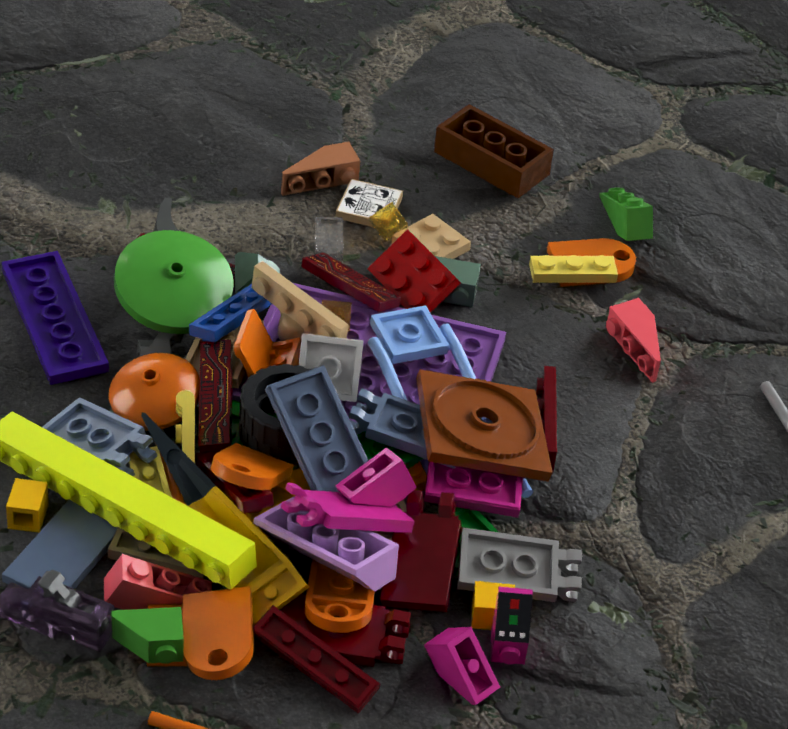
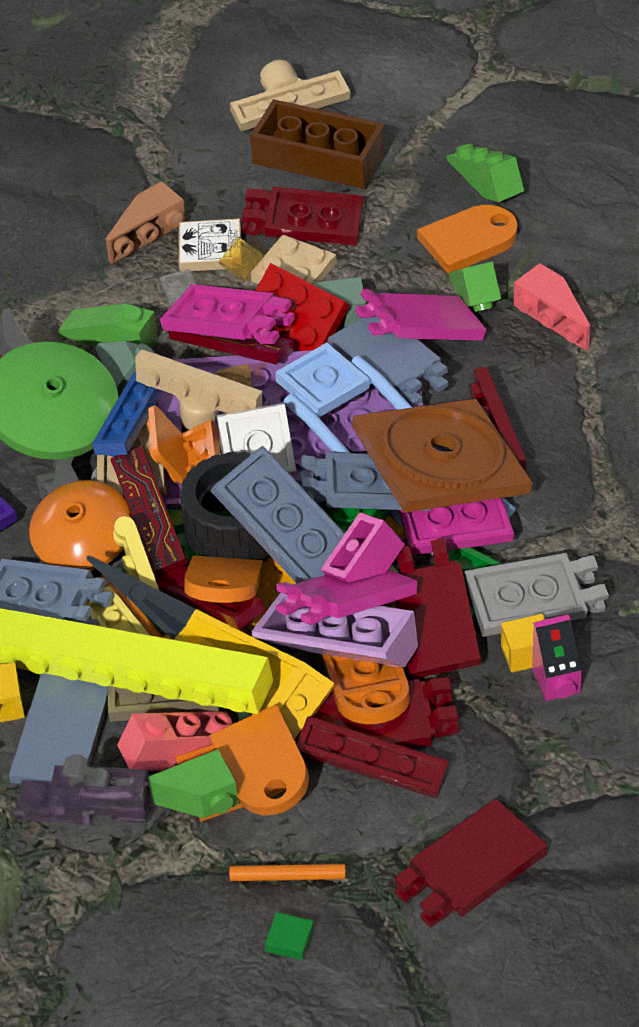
camera: 10 degrees left, 5 degrees up
dark pink slope [424,627,500,705] -> none
light yellow plate [529,255,618,283] -> none
none -> bright green slope [58,303,158,348]
none -> dark pink tile [160,284,295,344]
none -> tan plate [230,59,350,131]
none -> dark red tile [241,186,363,246]
none -> sand blue tile [328,316,448,407]
none -> dark pink tile [355,289,486,341]
none -> bright green slope [449,262,501,312]

